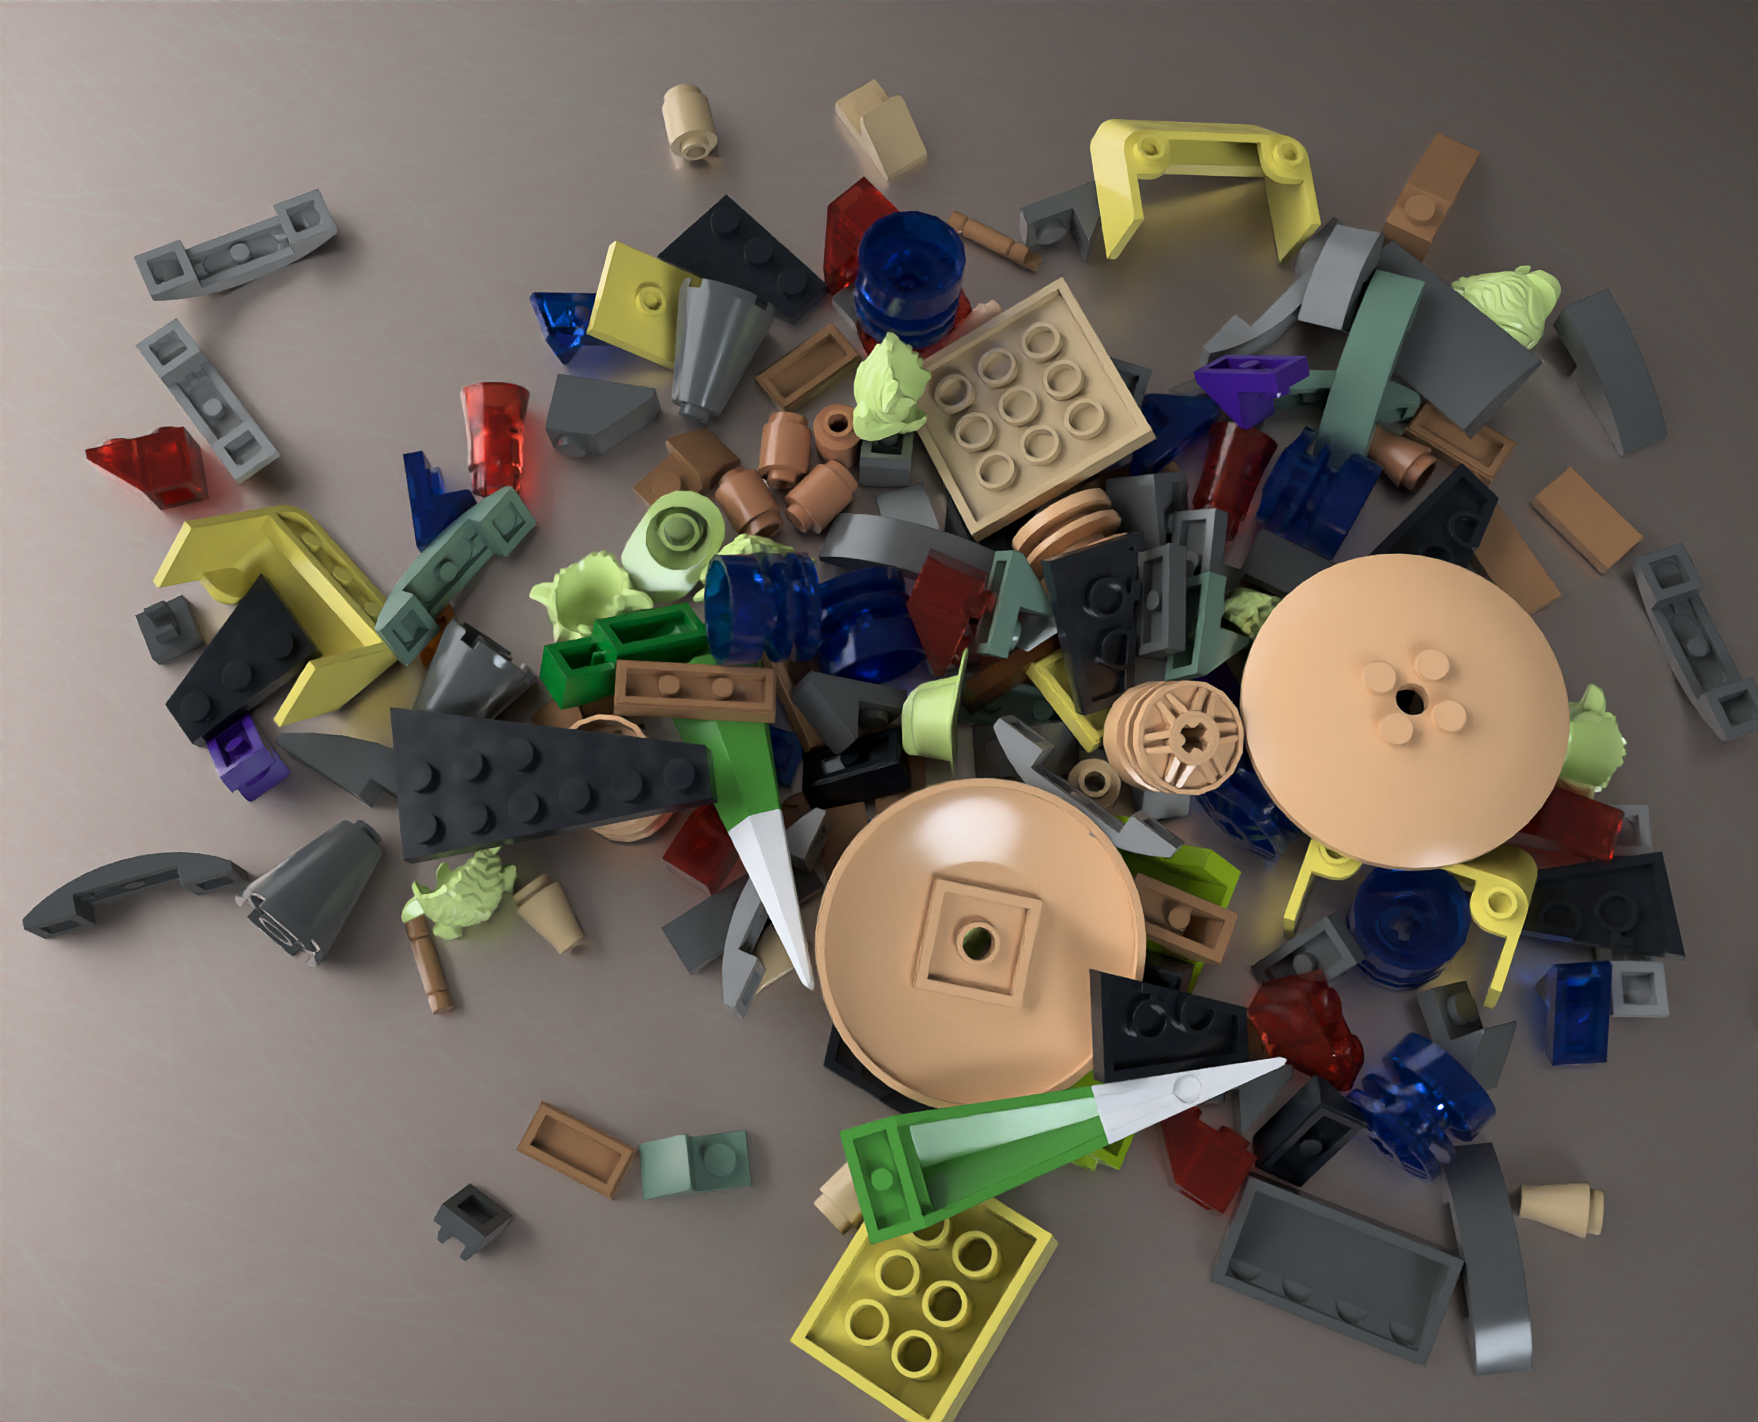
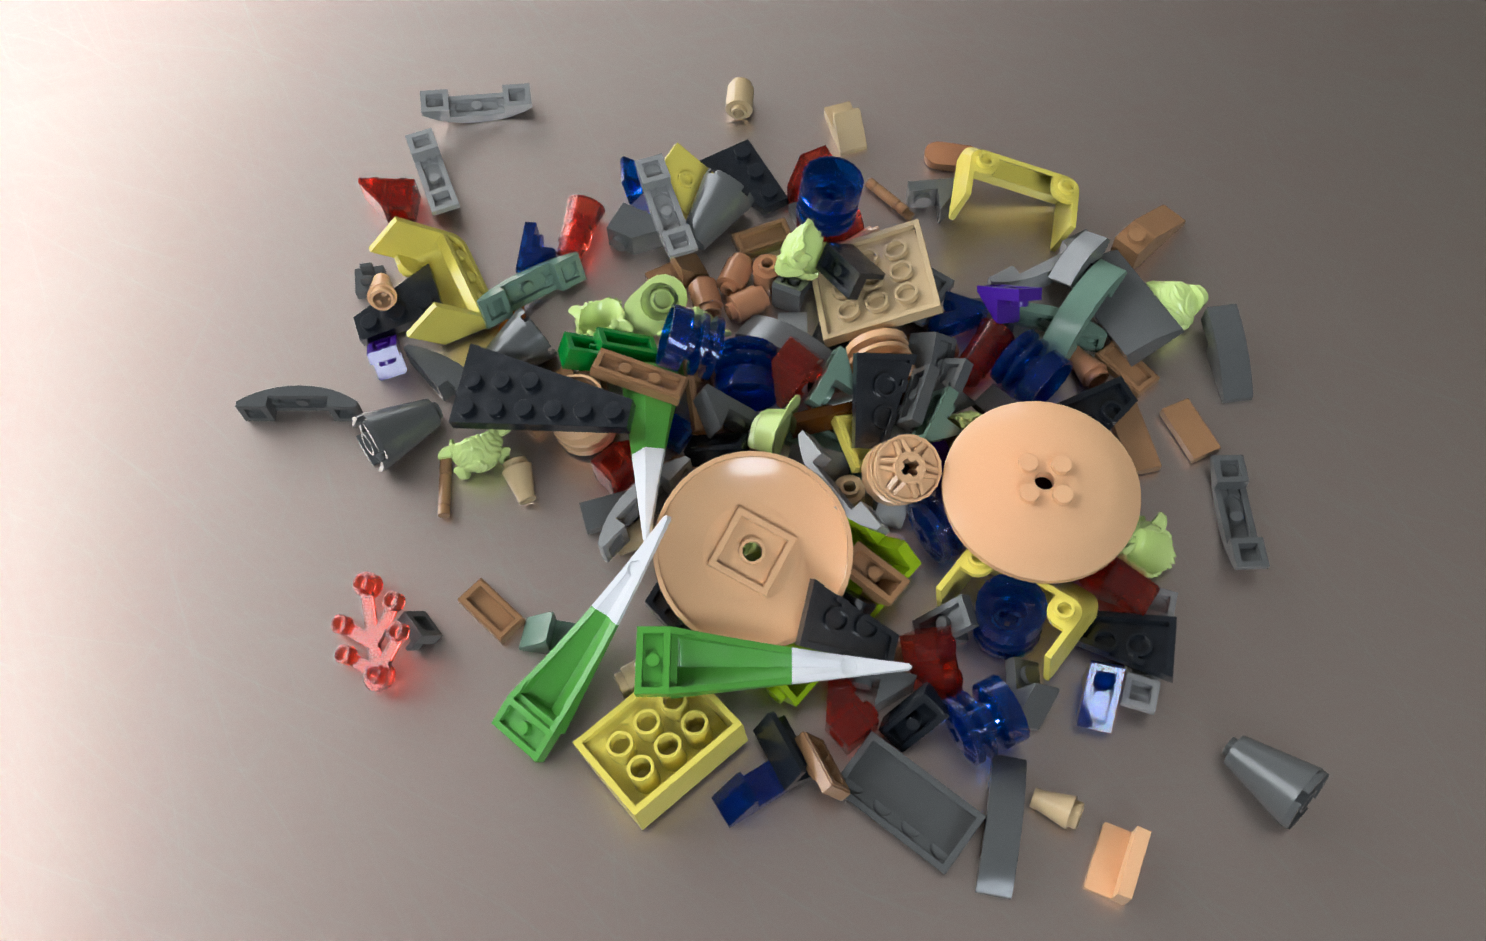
camera: 15 degrees right, 10 degrees down
none -> clear red plant [331,571,410,692]
none -> light nougat cone [367,273,397,311]
none -> bright green plate [492,515,671,762]
none -> light grey slope [634,153,698,259]
none -> clear blue slope [711,760,788,828]
none -> black panel [753,711,812,790]
none -> medium nougat plate [794,731,851,801]
none -> black panel [816,242,885,300]
none -> nougat tile [924,141,972,172]
none -> light nougat panel [1083,822,1152,905]

